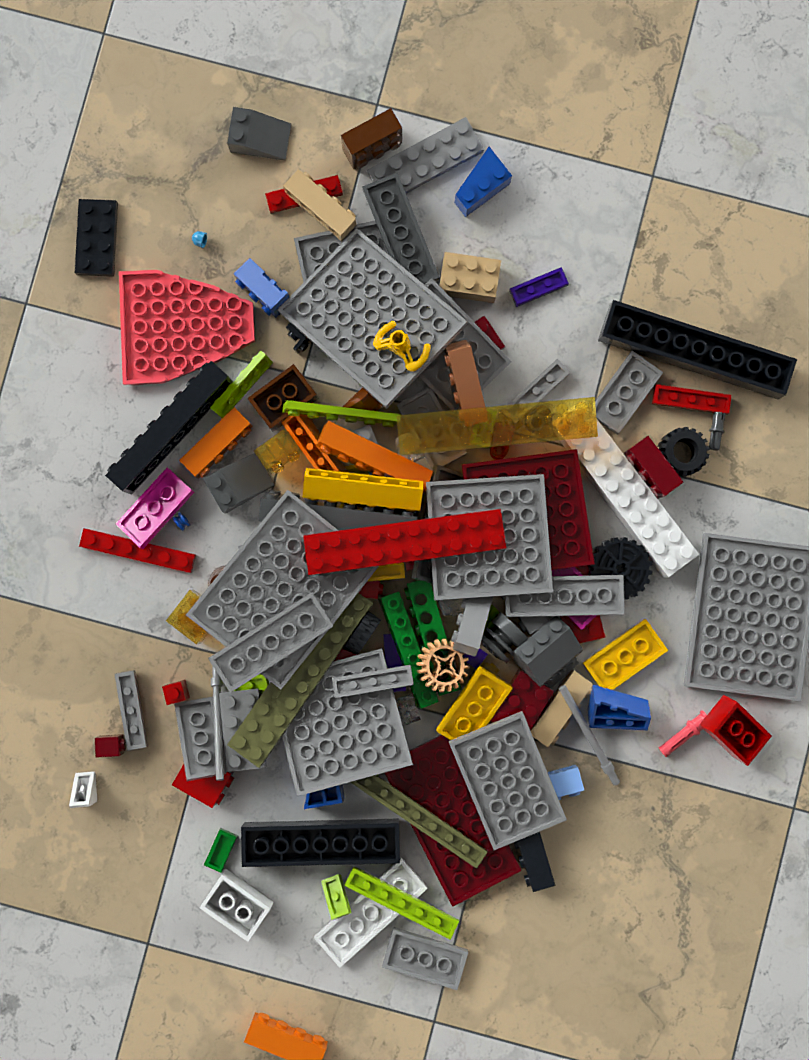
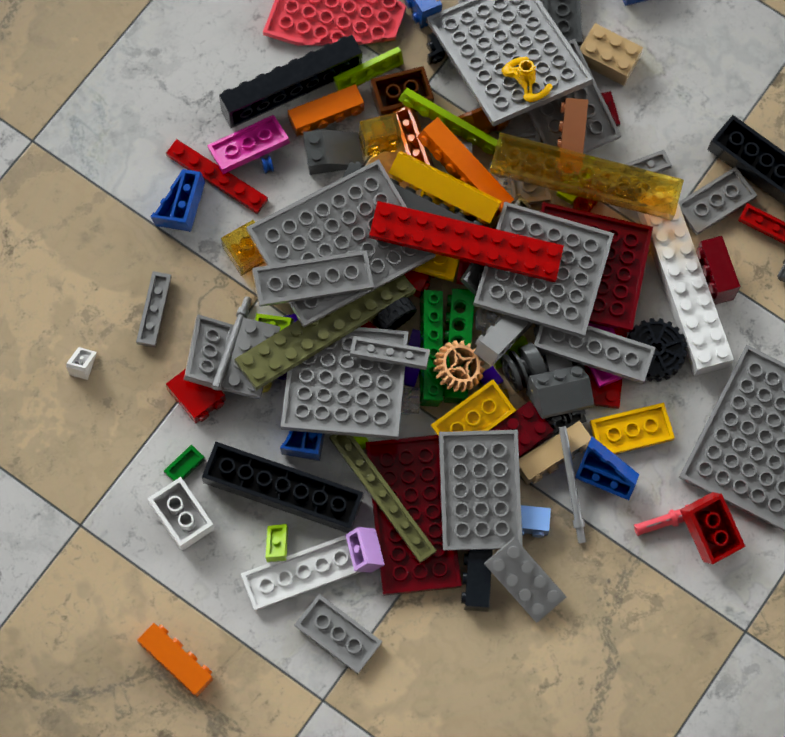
camera: 15 degrees right, 15 degrees down
dark red brick [95,734,126,758] -> none
red brick [162,680,190,705] -> none
lime plate [344,866,459,940] -> none
dark purple tile [509,267,569,307] -> none
black tyre [657,427,710,477] -> none
none -> blue wedge [150,169,205,232]
none -> lavender brick [346,527,385,573]
none -> light grey plate [484,537,566,623]

